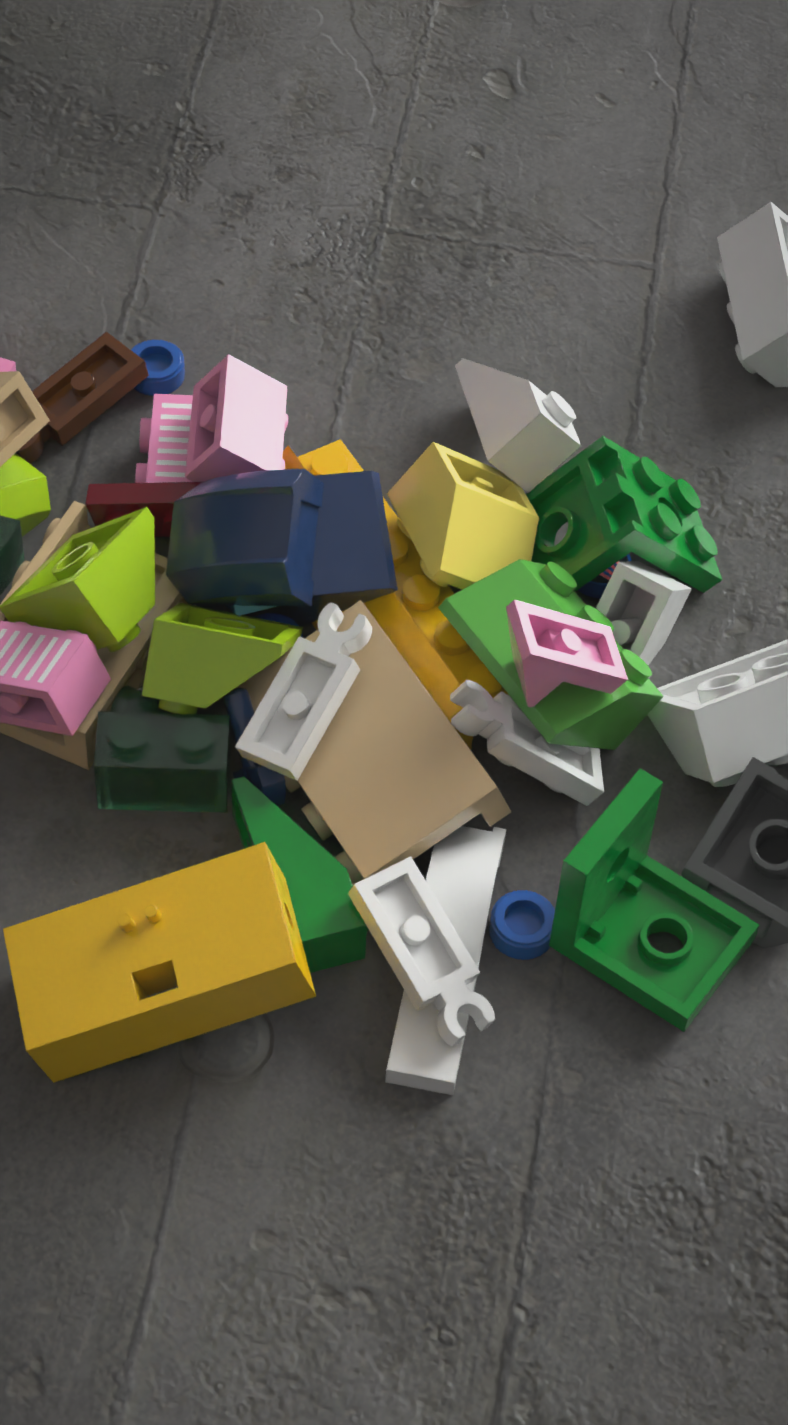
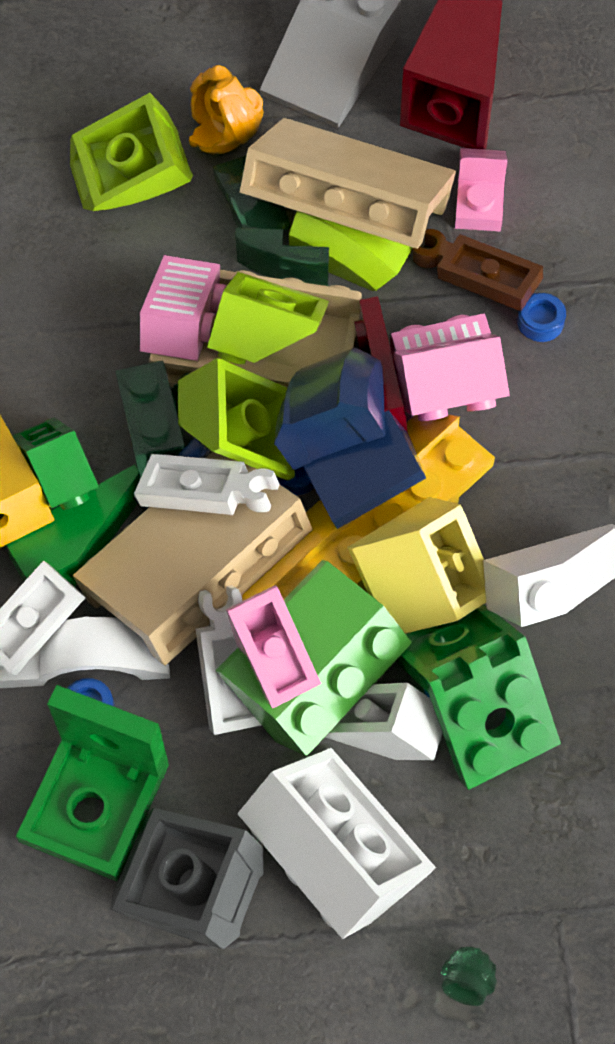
camera: 80 degrees right, 10 degrees up
none -> slope [12,417,99,510]

